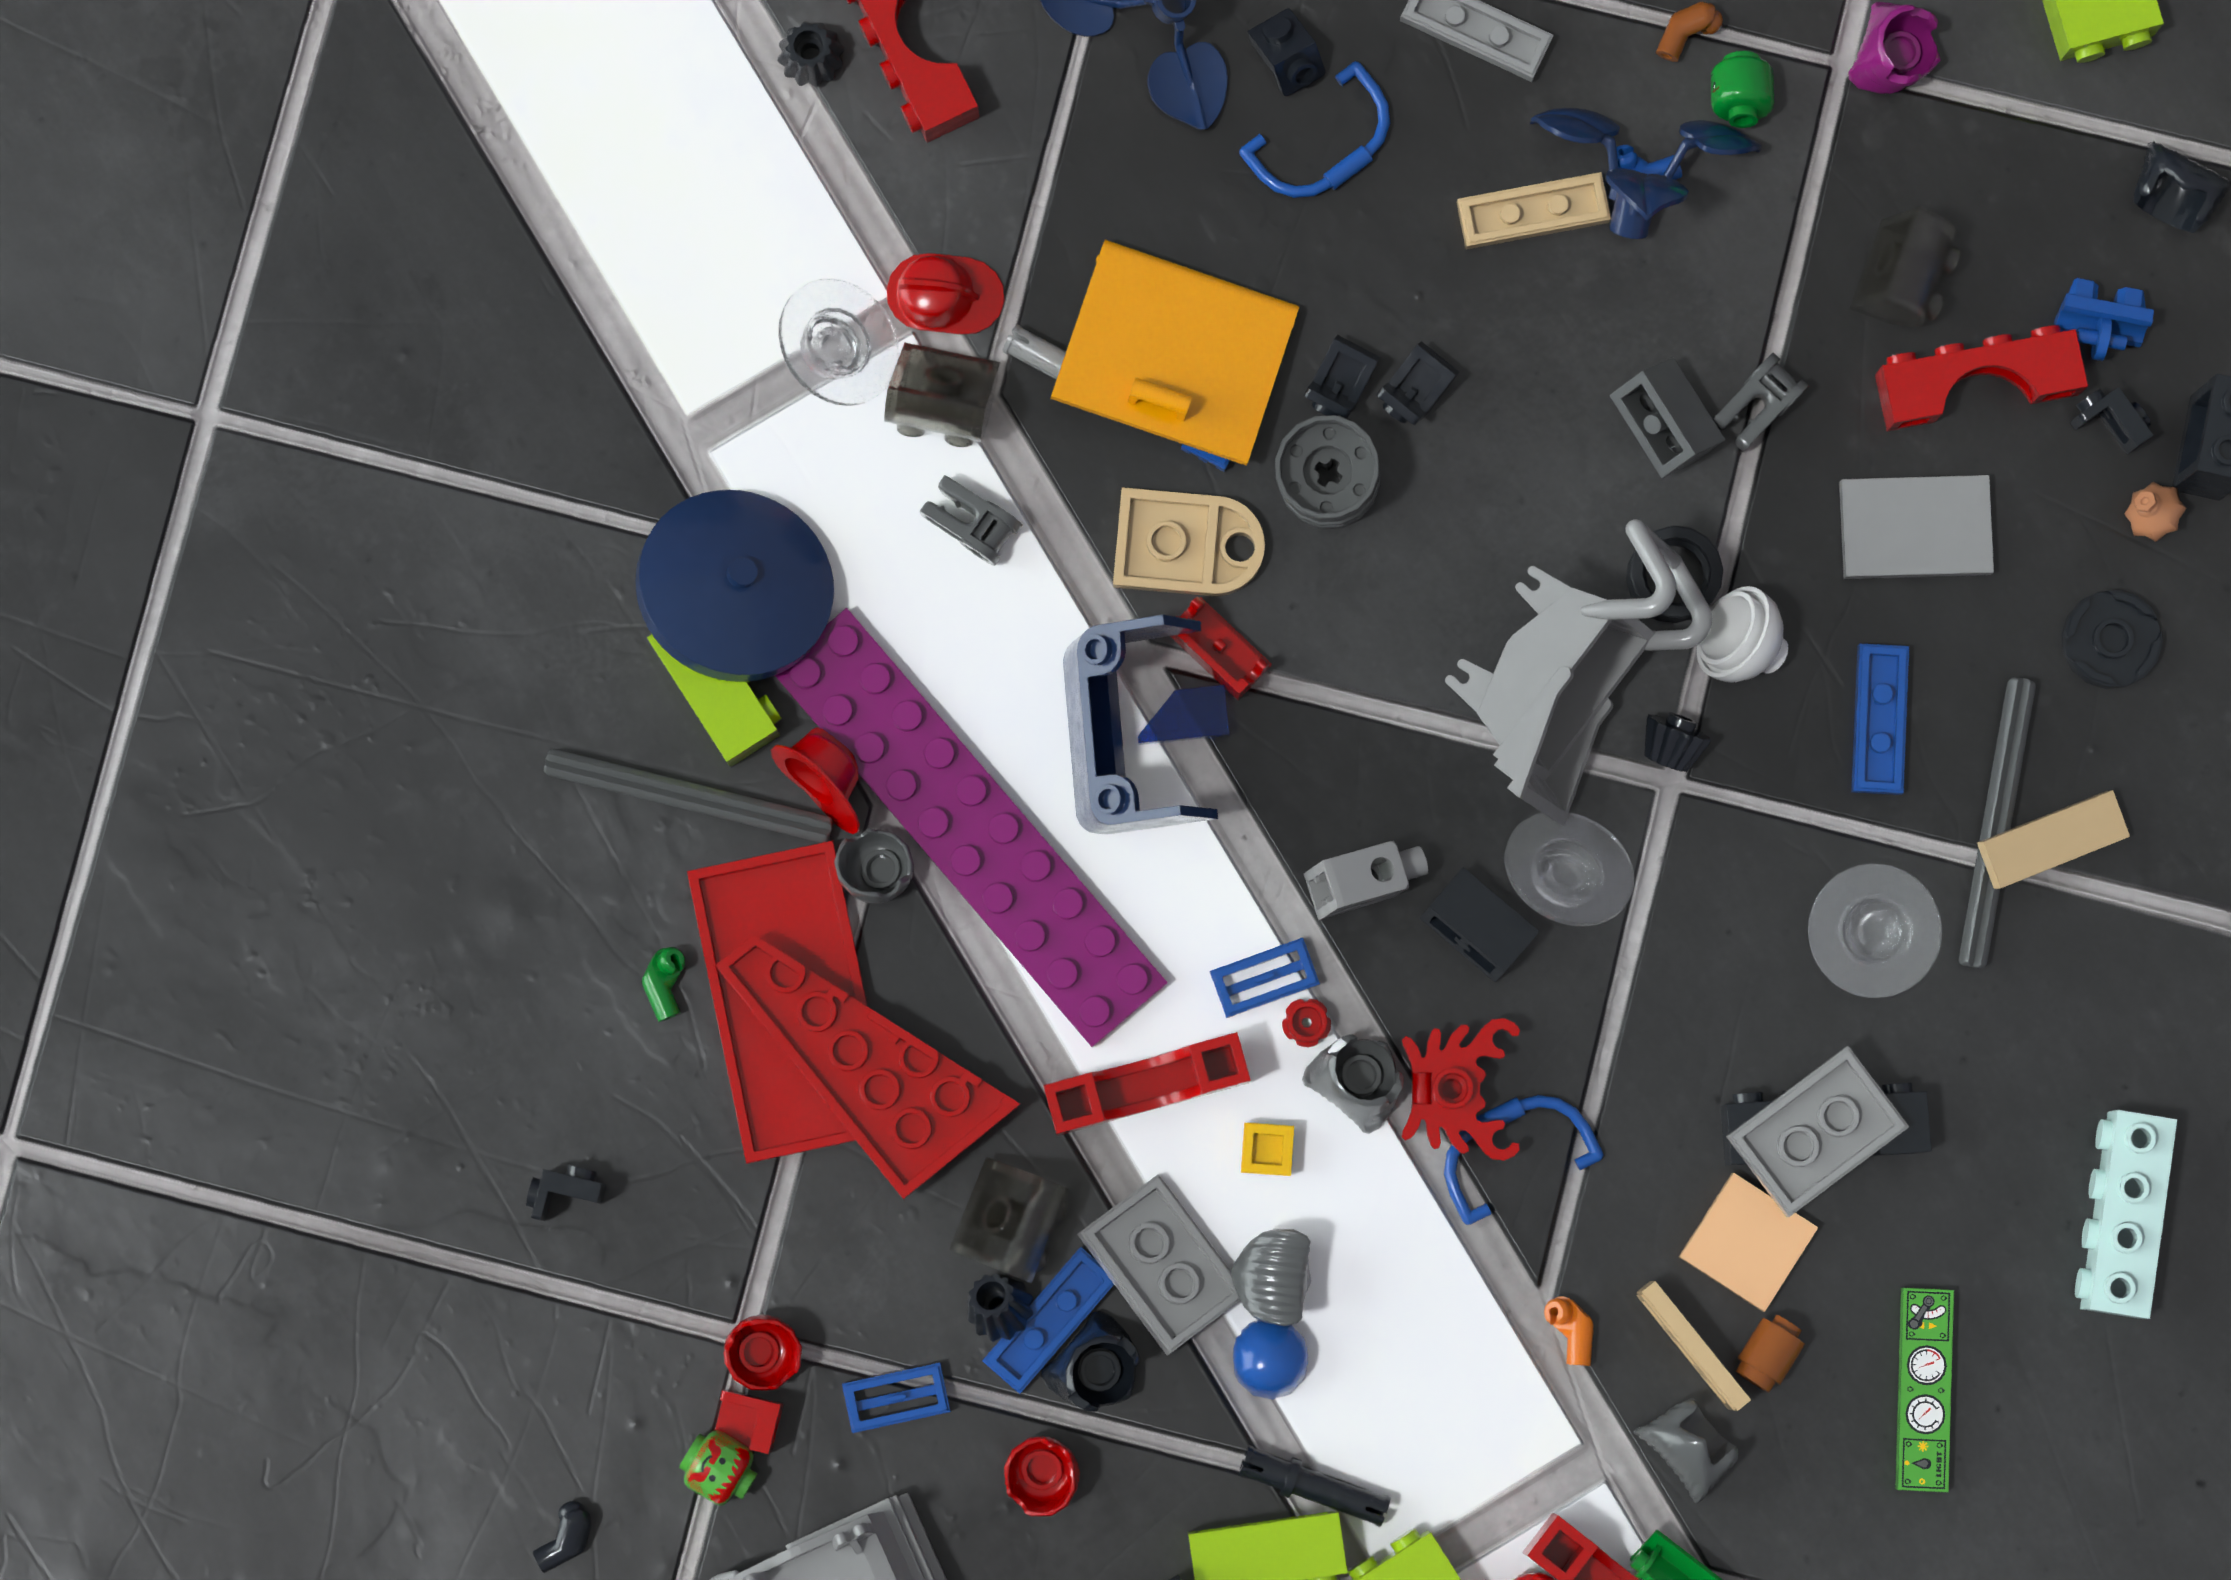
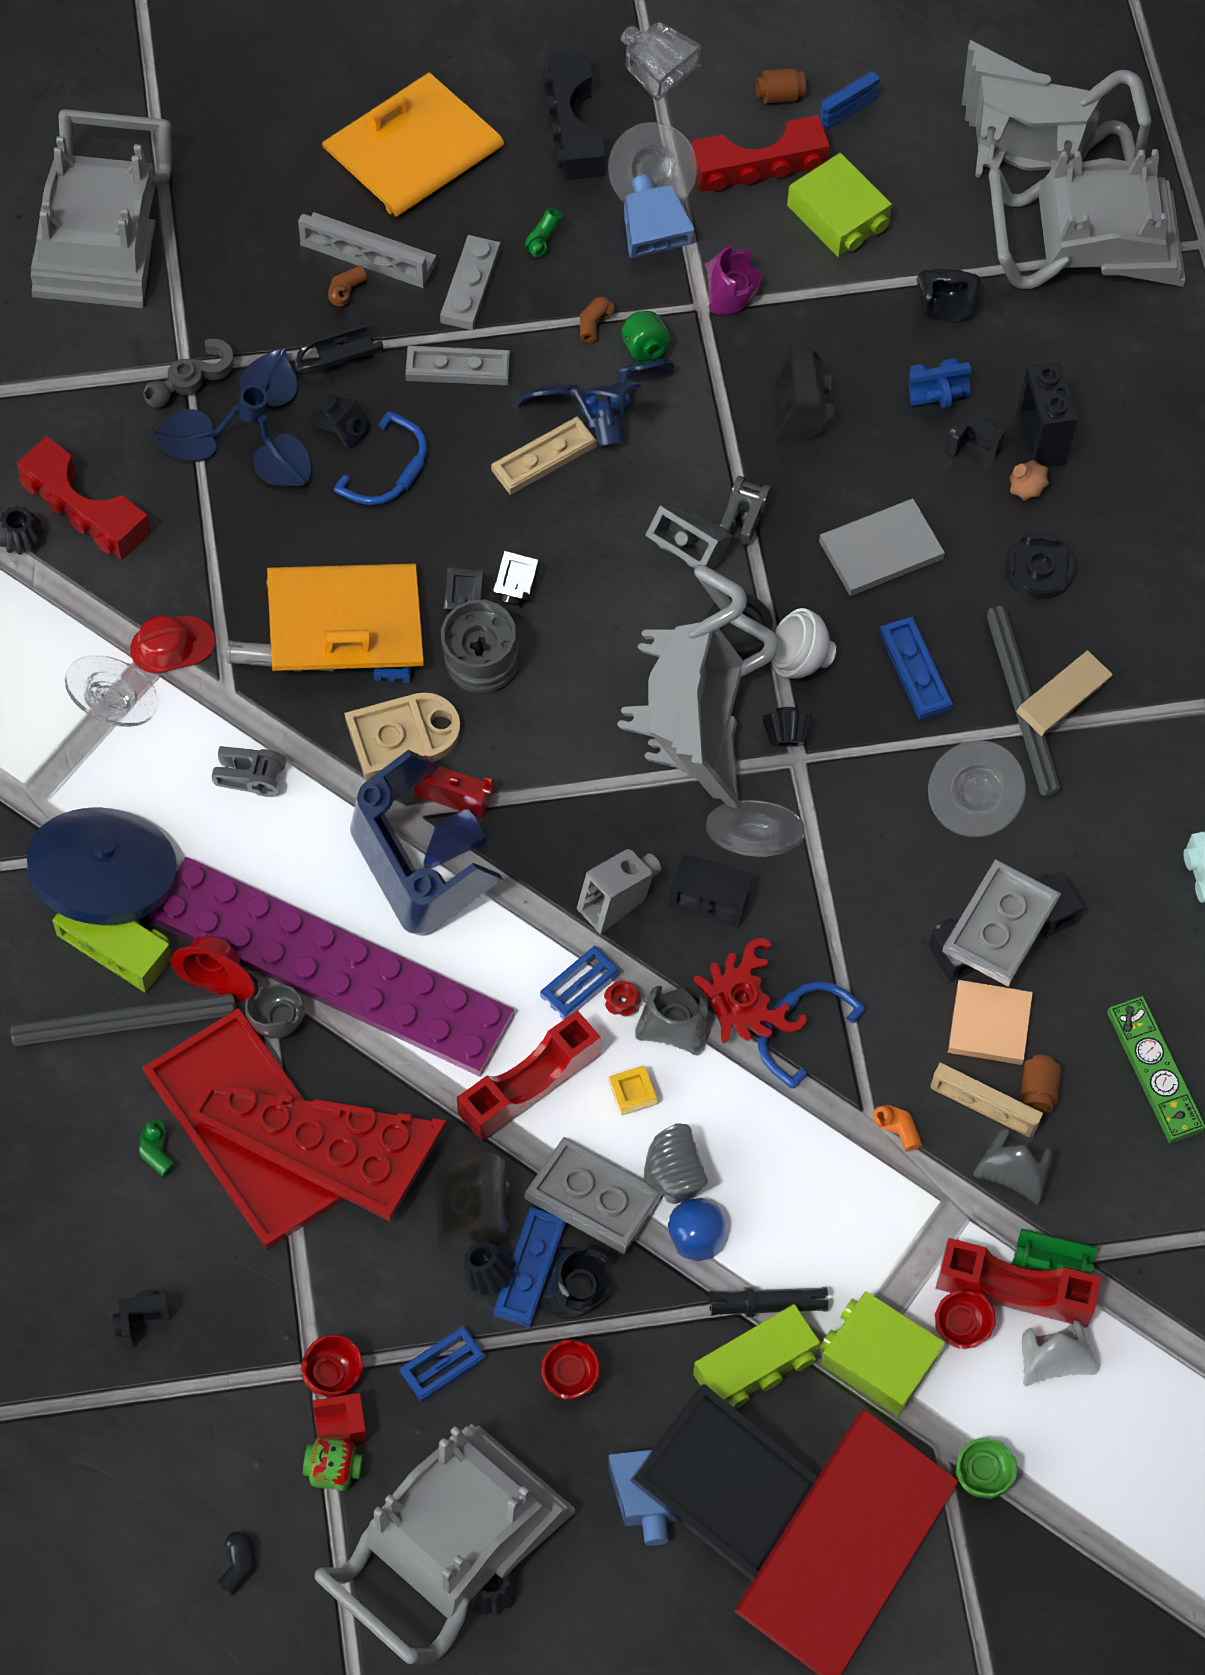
camera: 25 degrees left, 20 degrees down
clear smoke brick [884,342,1000,447] -> none
red arch [1875,325,2088,431] -> none

